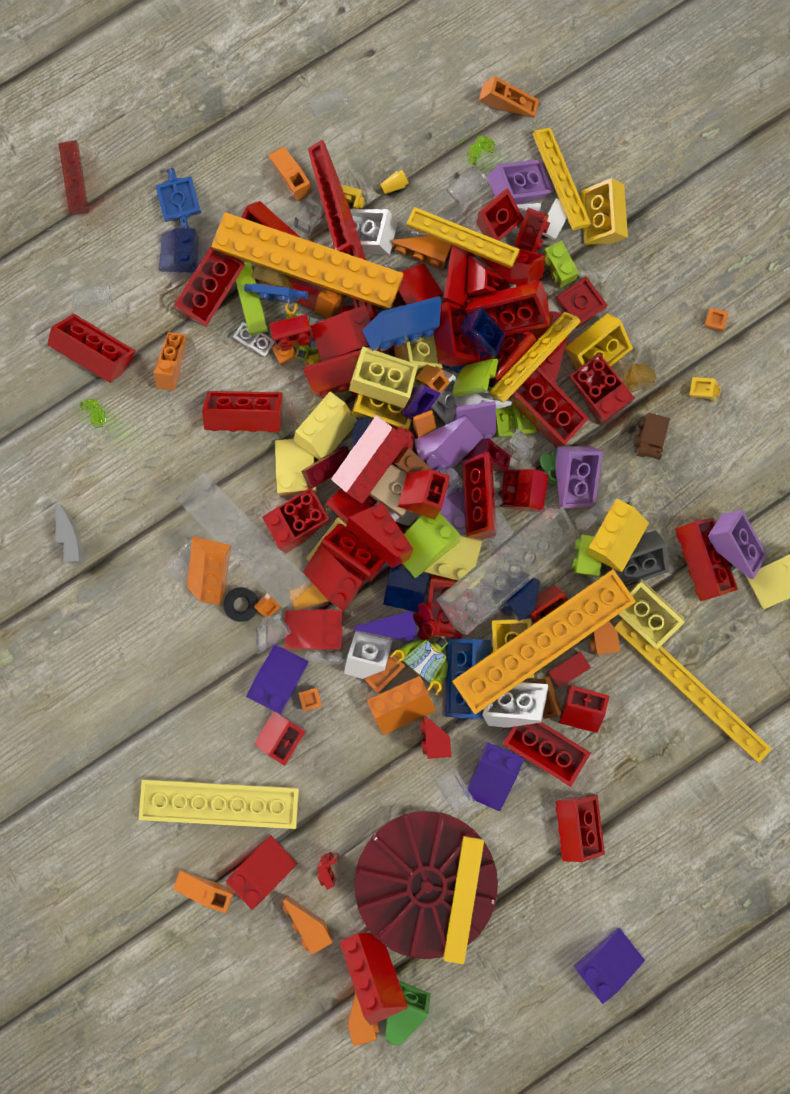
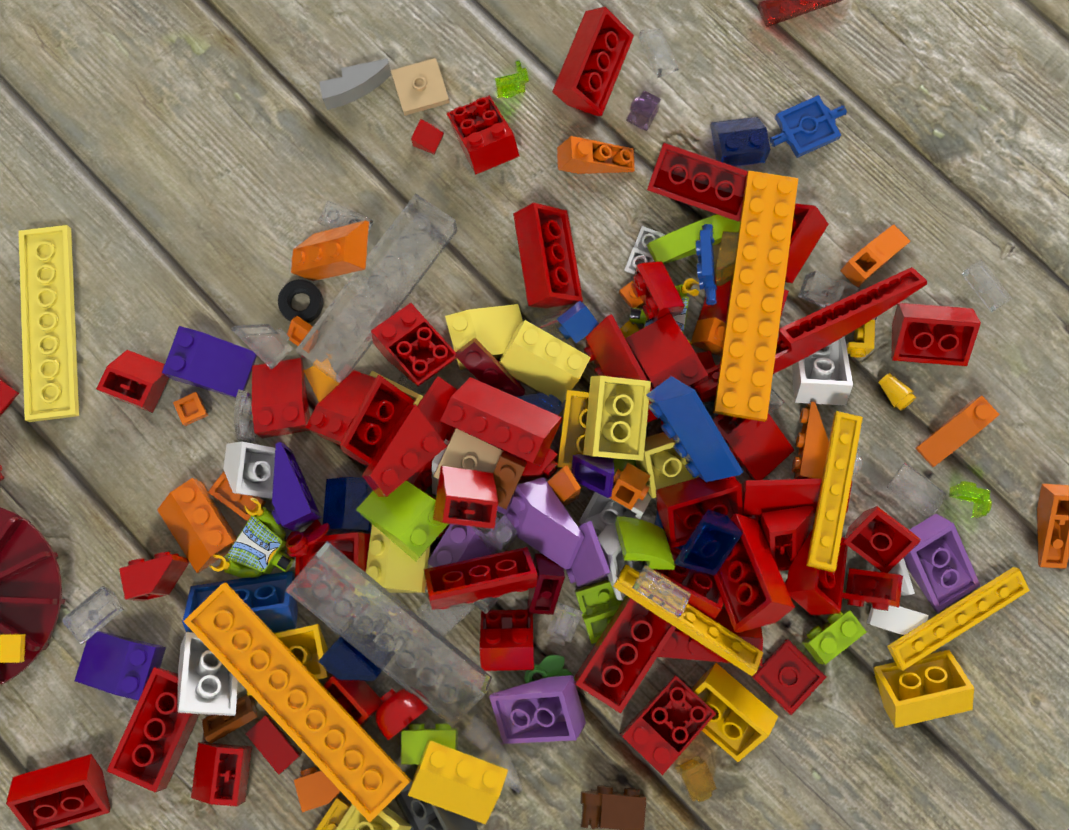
camera: 80 degrees right, 5 degrees down
none -> red cylinder [375,688,430,740]
none -> tan plate [391,58,450,116]
none -> red slope [411,119,444,155]
none -> red slope [446,95,520,175]
none -> blue brick [556,301,599,343]
none -> clear purple brick [626,90,661,131]
none -> clear plate [632,565,691,618]
none -> red slope [891,303,981,366]
none -> orange slope [916,395,1000,467]

